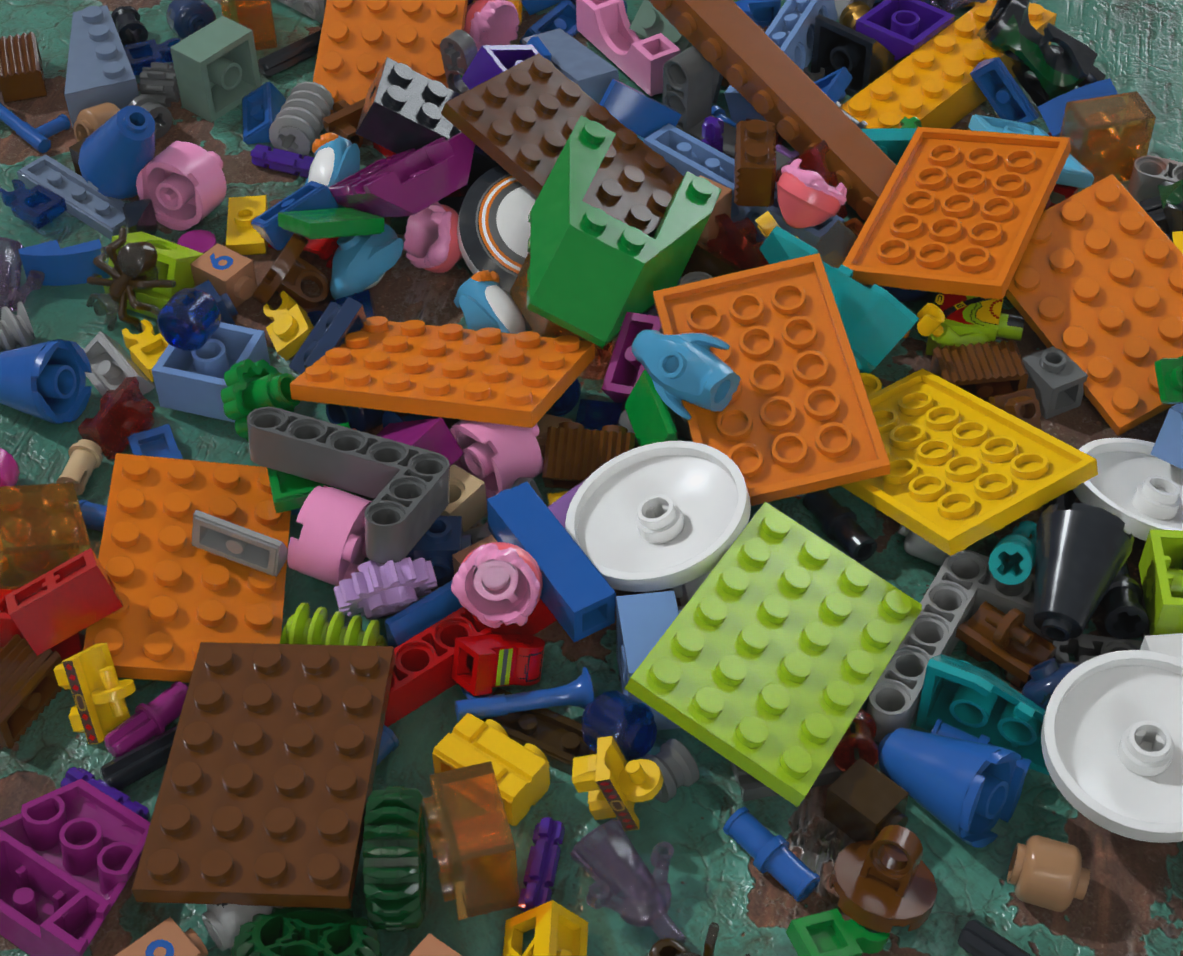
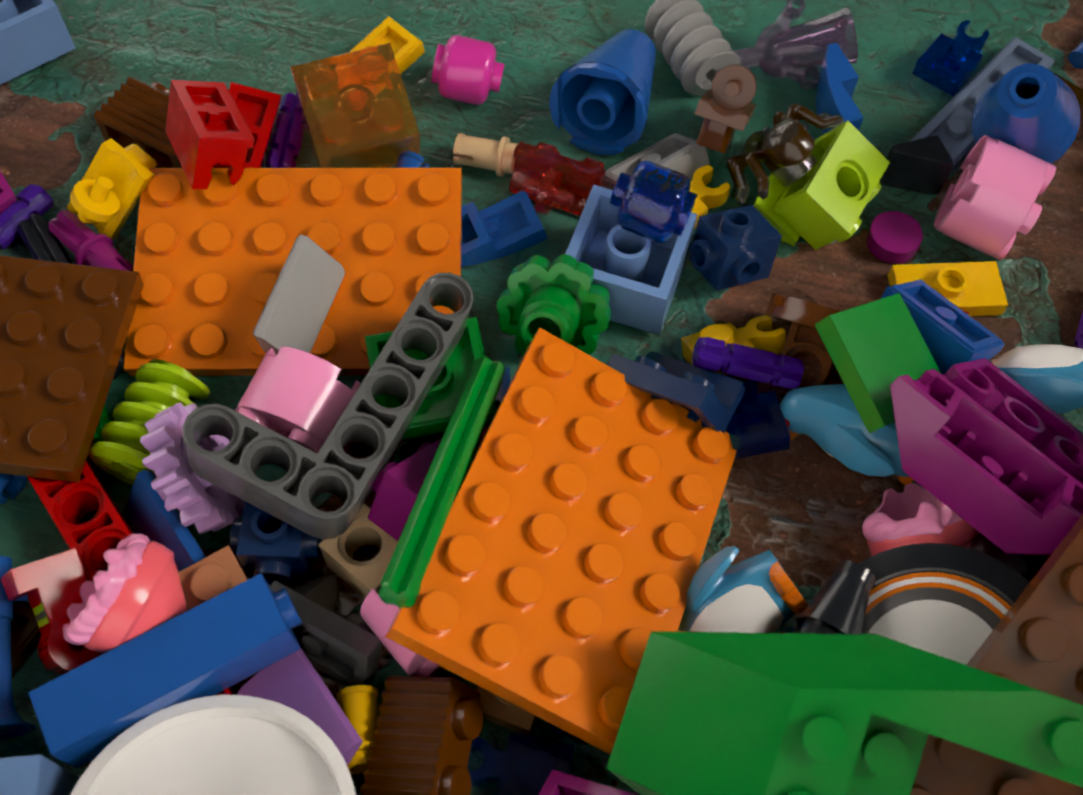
camera: 90 degrees right, 15 degrees up
nougat brick [190,243,257,308] -> none
none -> green axle [379,356,506,608]
none -> dark purple axle [692,337,804,389]
none -> reddish brown hips [694,64,757,153]
none -> black cone [796,560,876,634]

